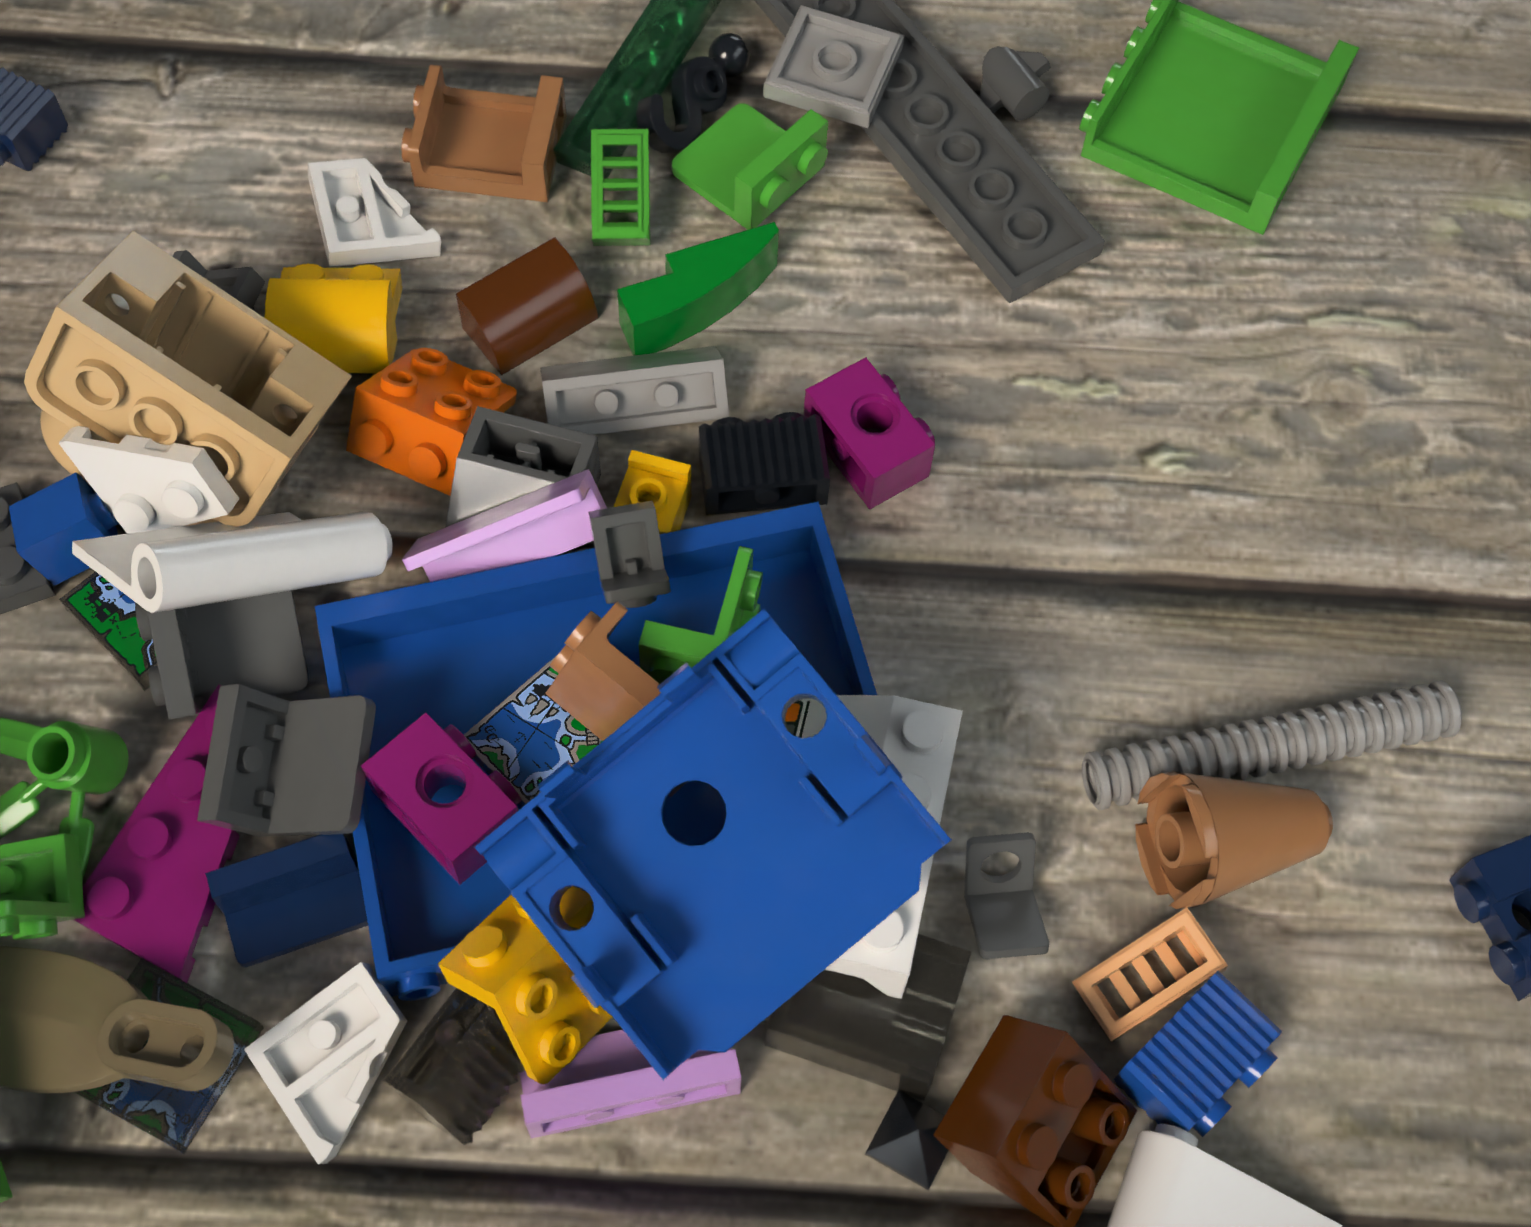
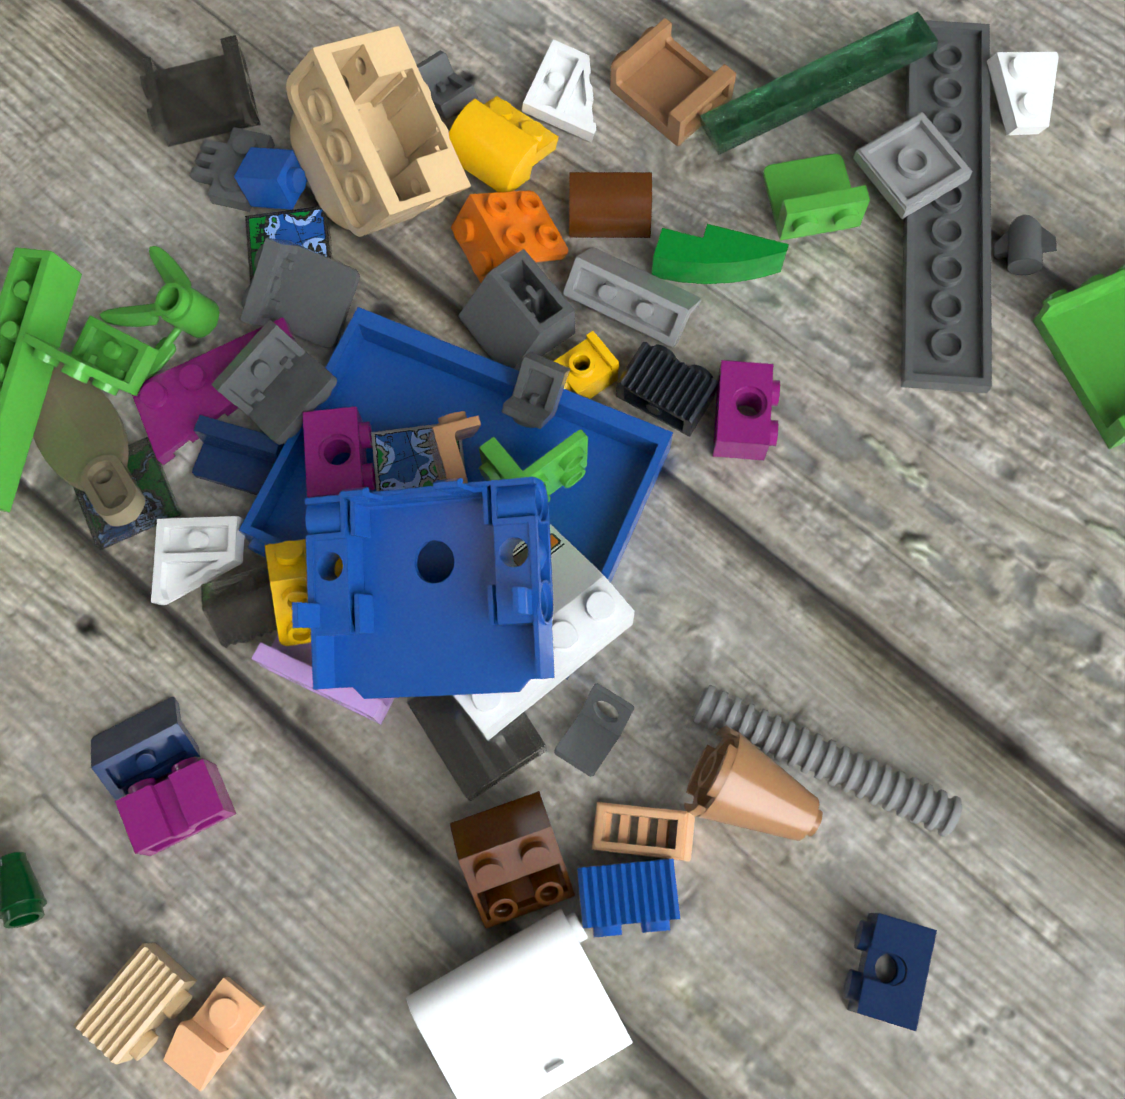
camera: 45 degrees right, 10 degrees up
white wing [59,426,239,534] -> none
white door [72,512,393,613] -> none
lavender panel [402,469,607,582] -> none
bright green slope [591,129,651,246] -> none
black piece [636,33,751,154] -> none
black slope [865,1090,949,1190] -> none

